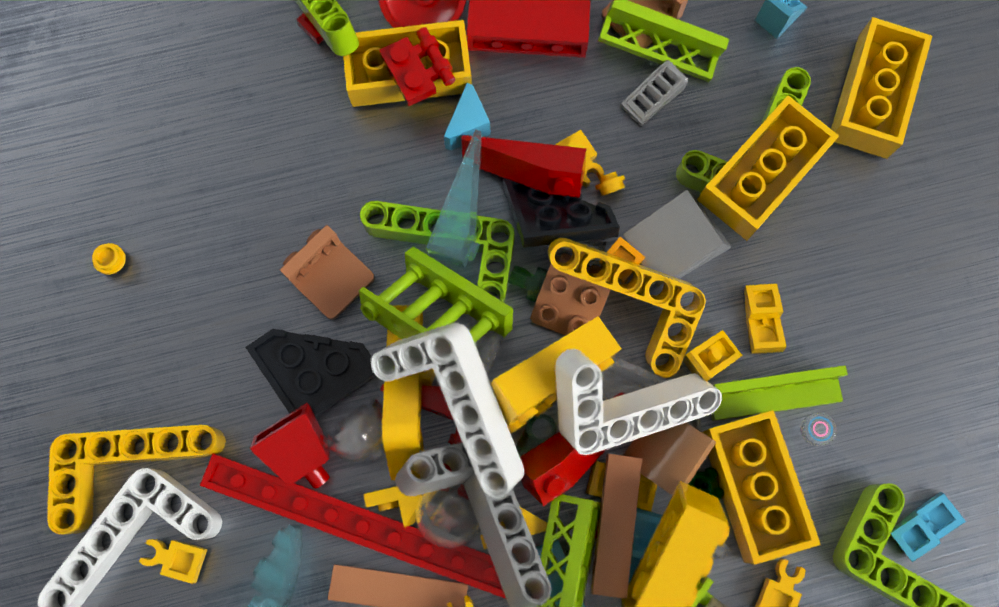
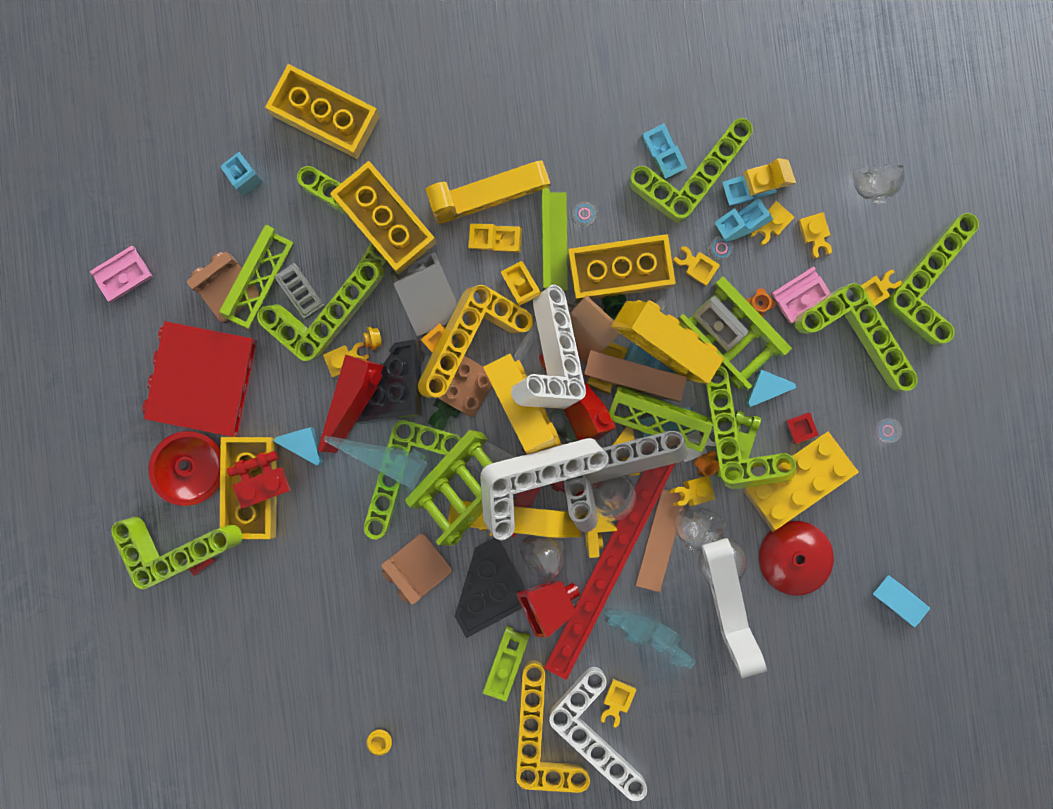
camera: 80 degrees left, 10 degrees up
none -> lime beam [257,261,385,361]
none -> yellow beam [425,161,551,224]
none -> lime plate [483,626,530,702]

